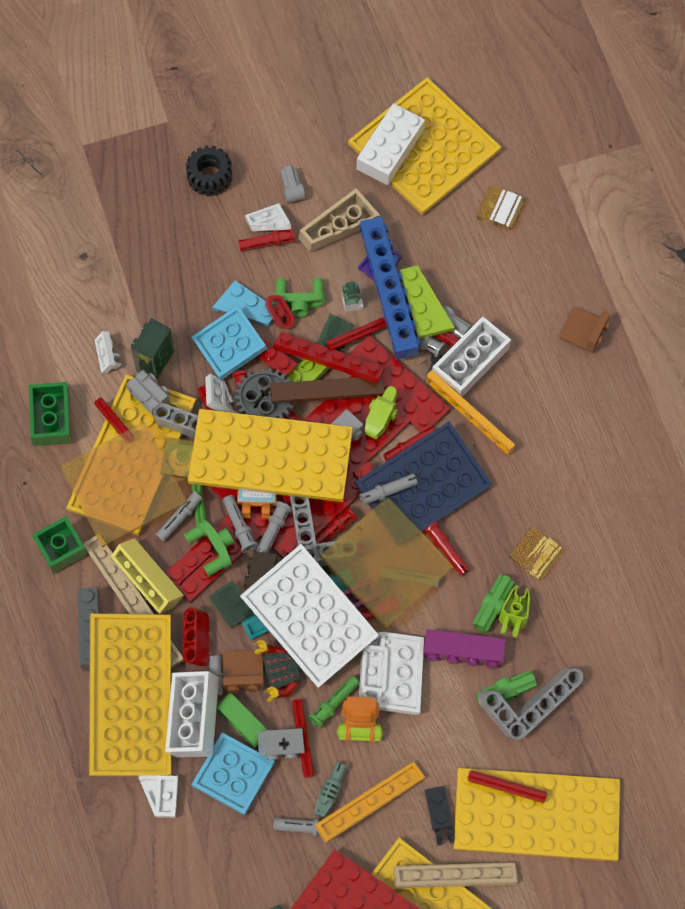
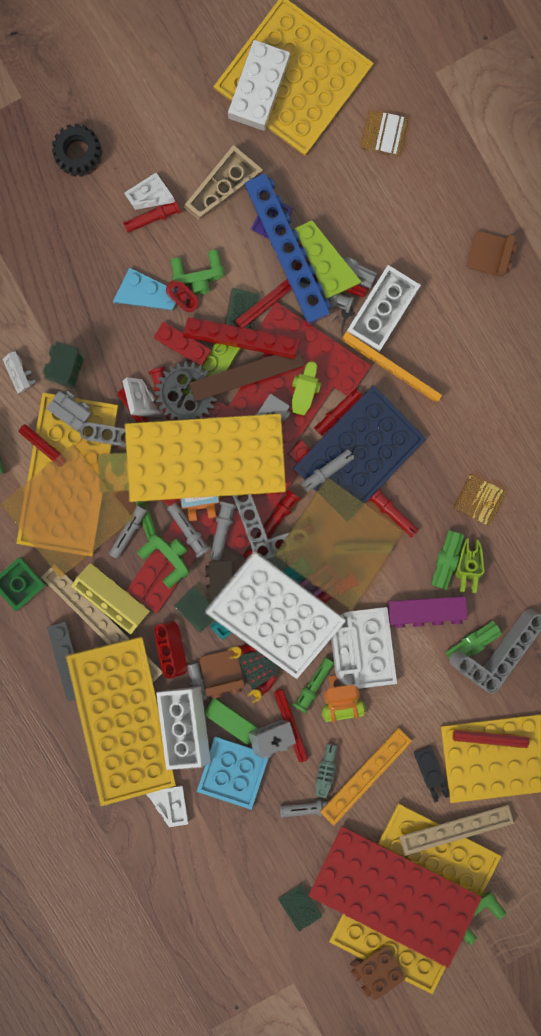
camera: 10 degrees left, 20 degrees up
medium azure plate [192,306,268,380] -> none
light grey piece [280,165,305,203] -> none
clear green leg [342,281,363,312] -> none

